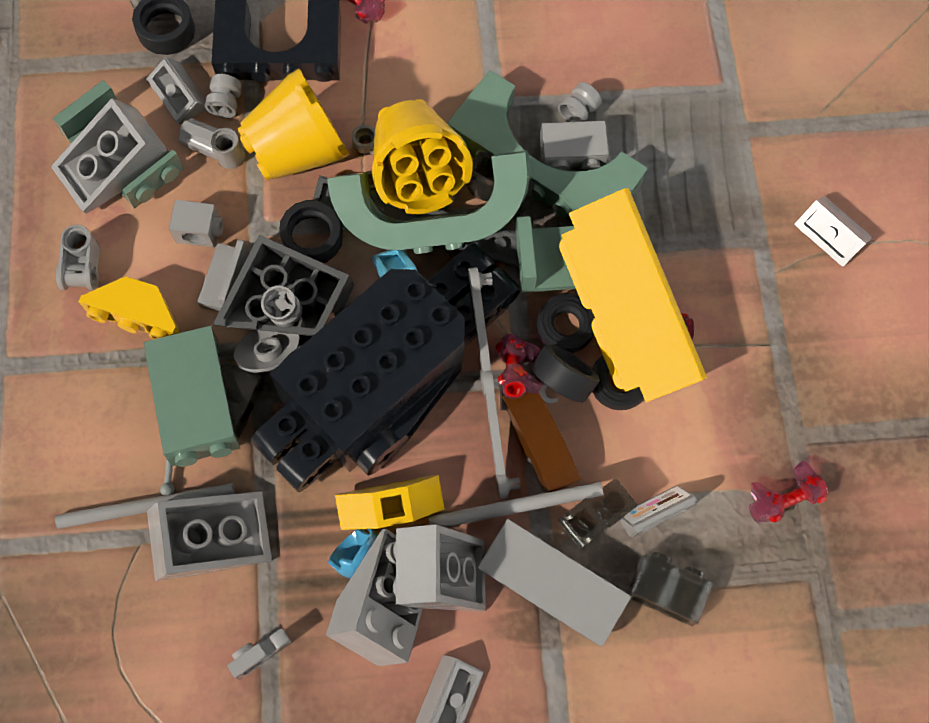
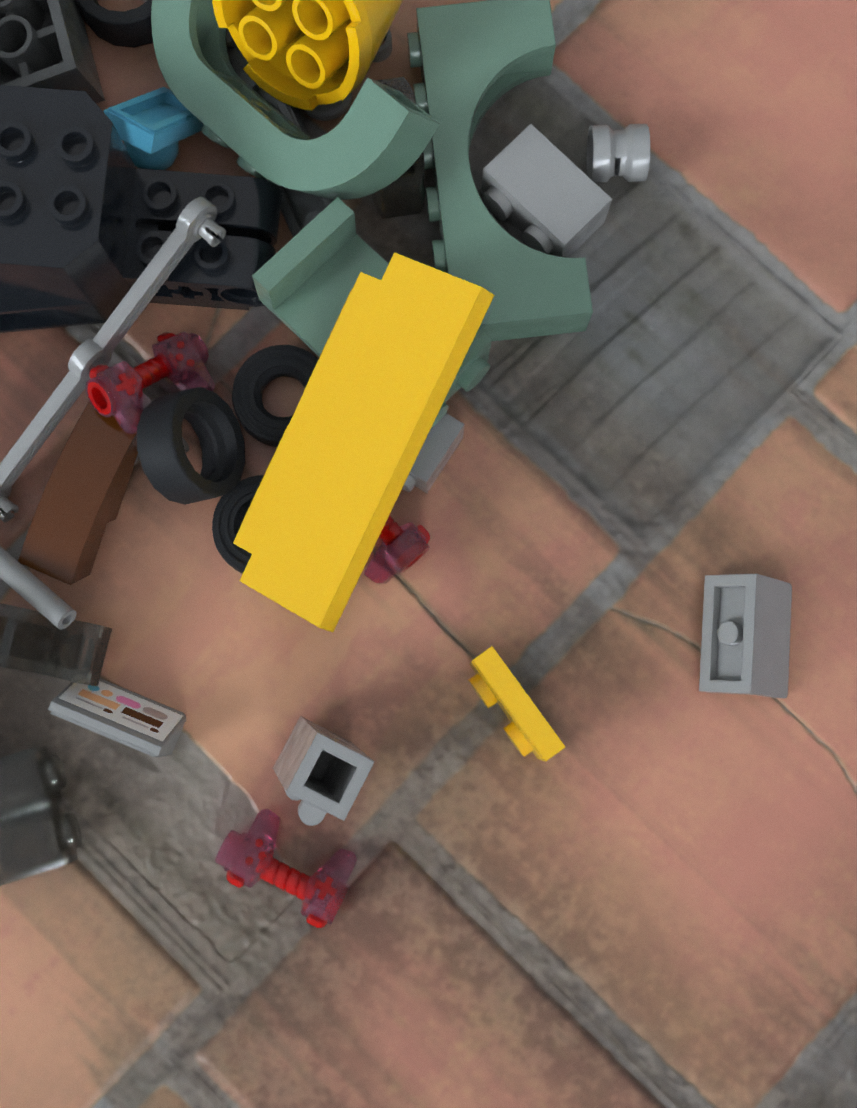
camera: 55 degrees right, 10 degrees up
none -> light grey brick [273,716,375,826]
none -> yellow plate [468,646,565,762]

